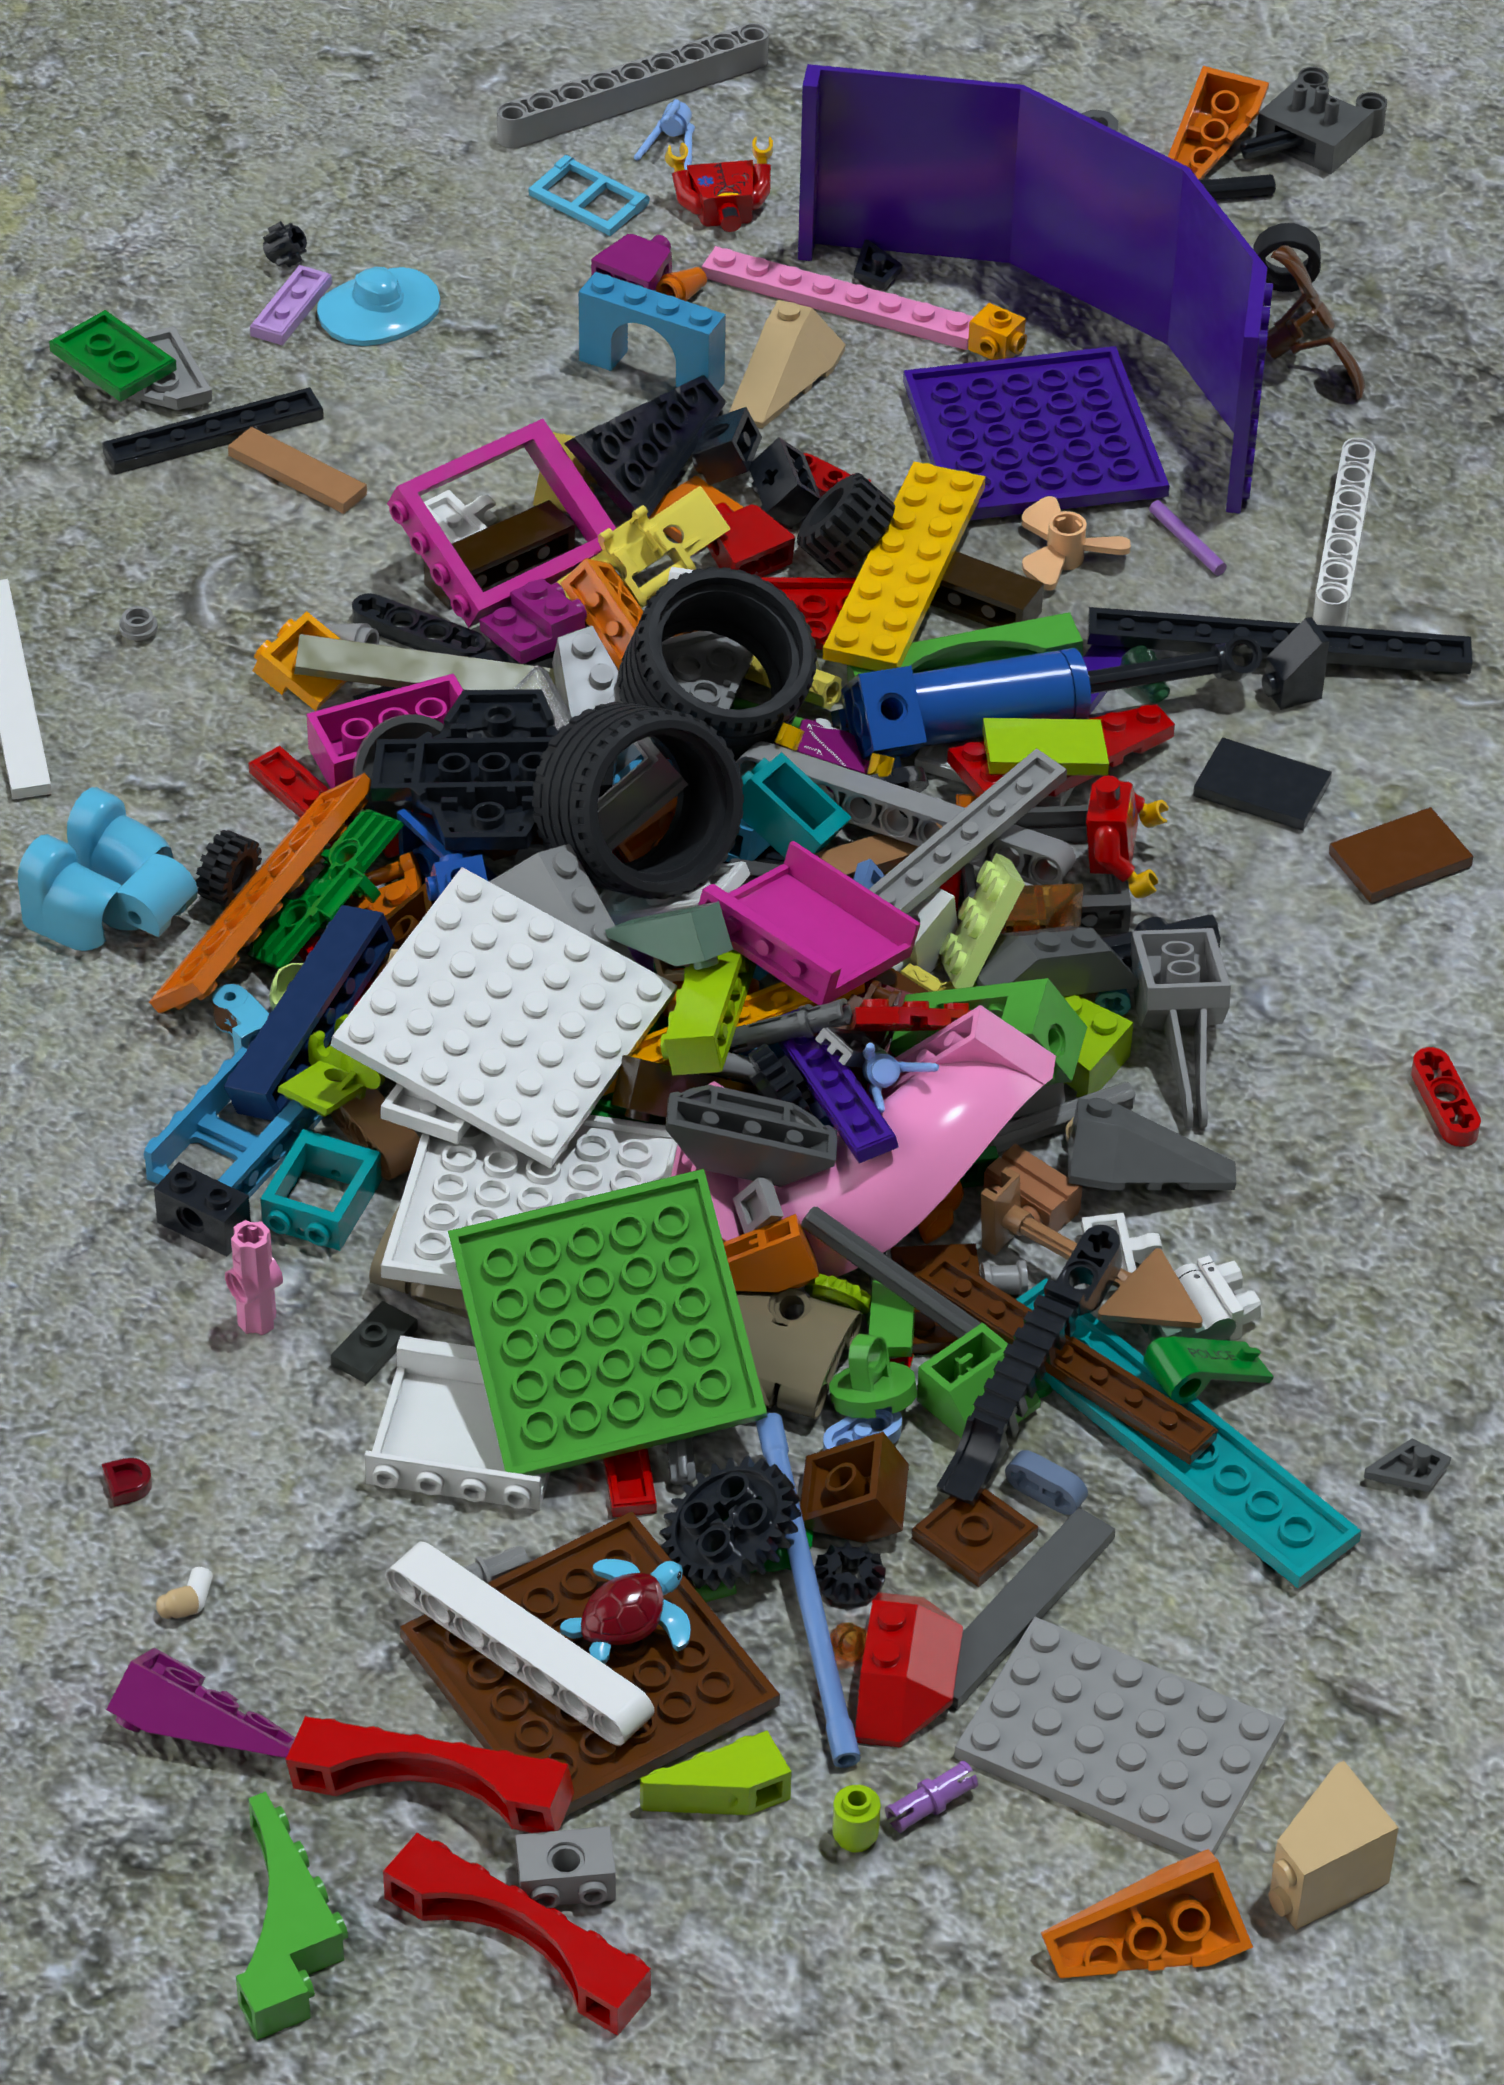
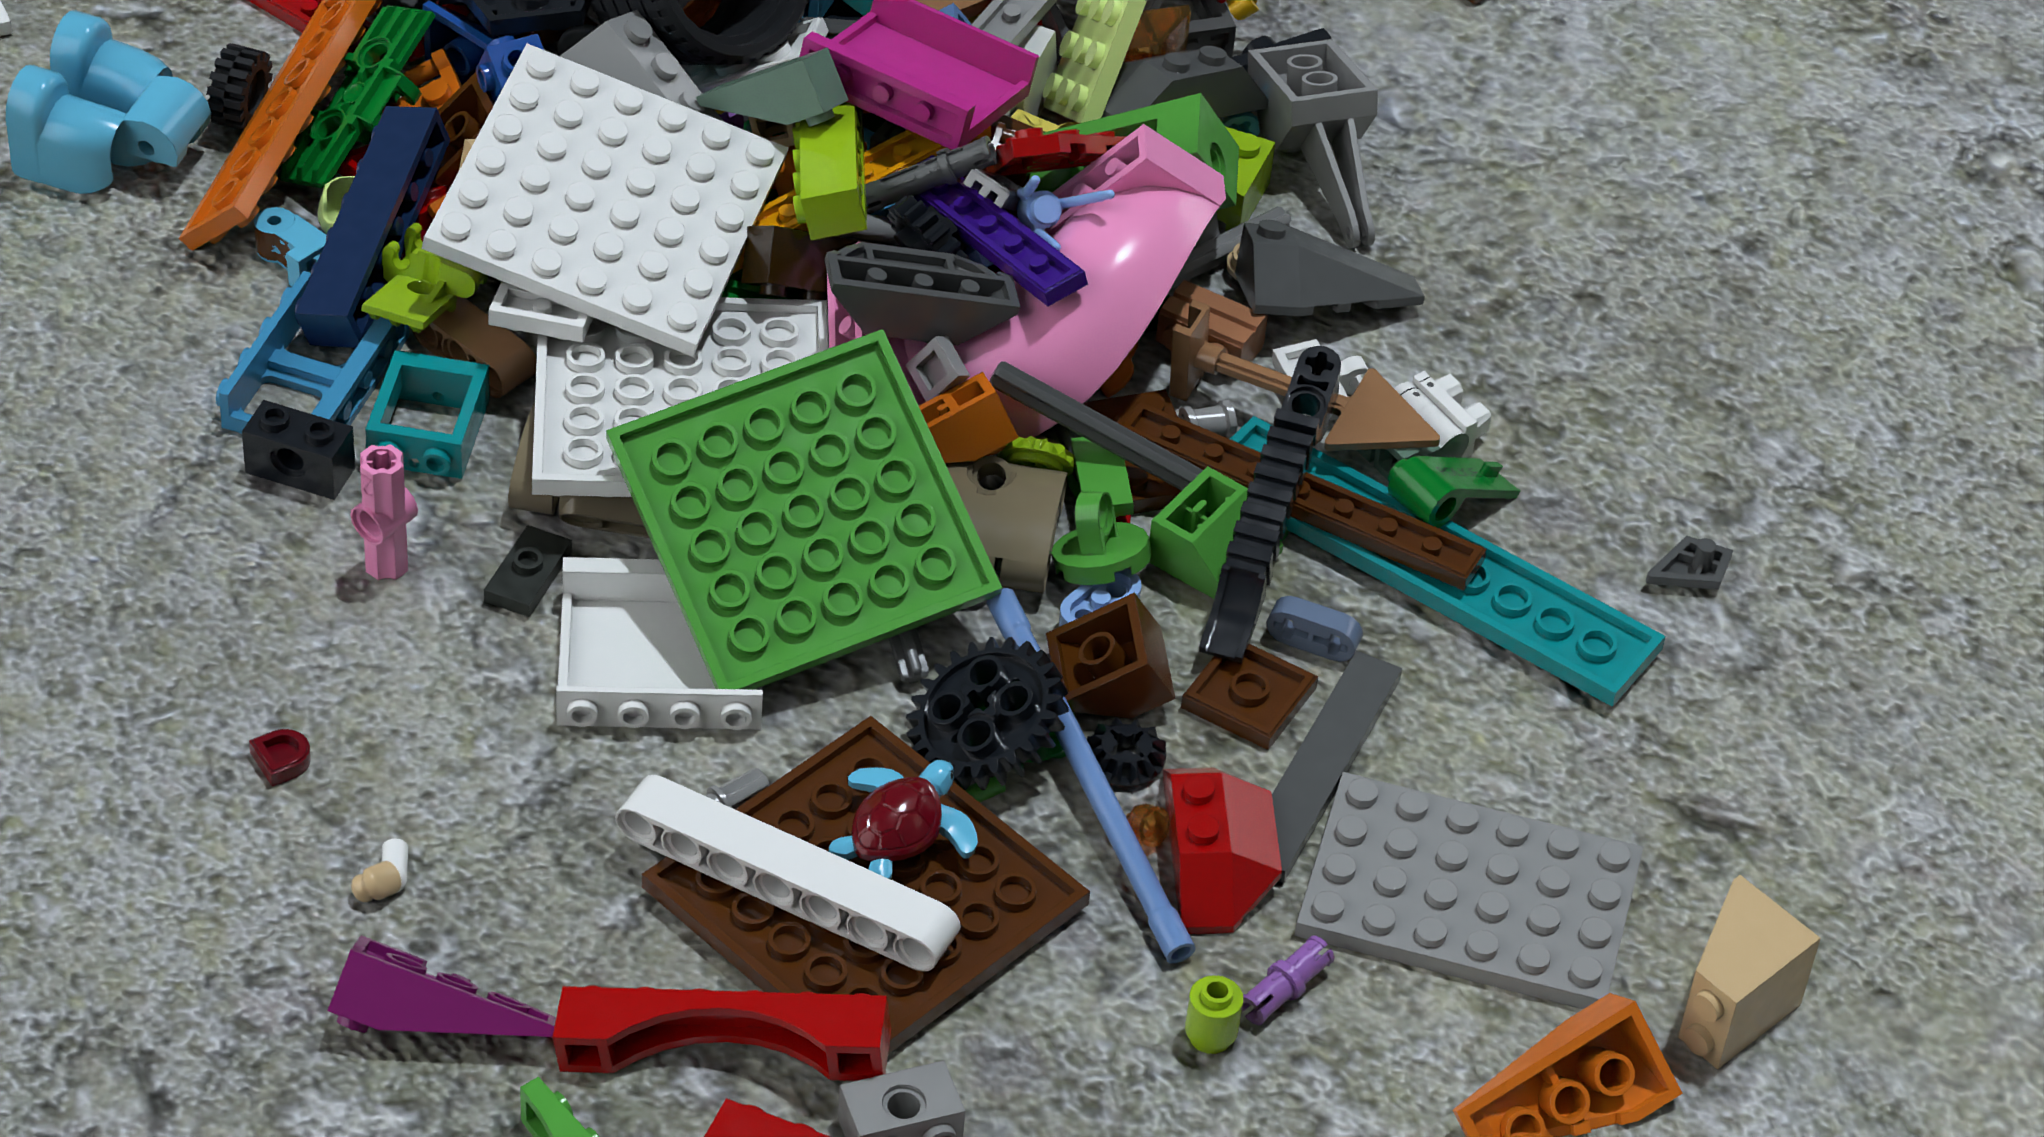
camera: 15 degrees left, 0 degrees up
red tile [603,1448,657,1518] -> none
lime slope [640,1730,792,1815] -> none
red beam [1411,1047,1481,1147] -> none

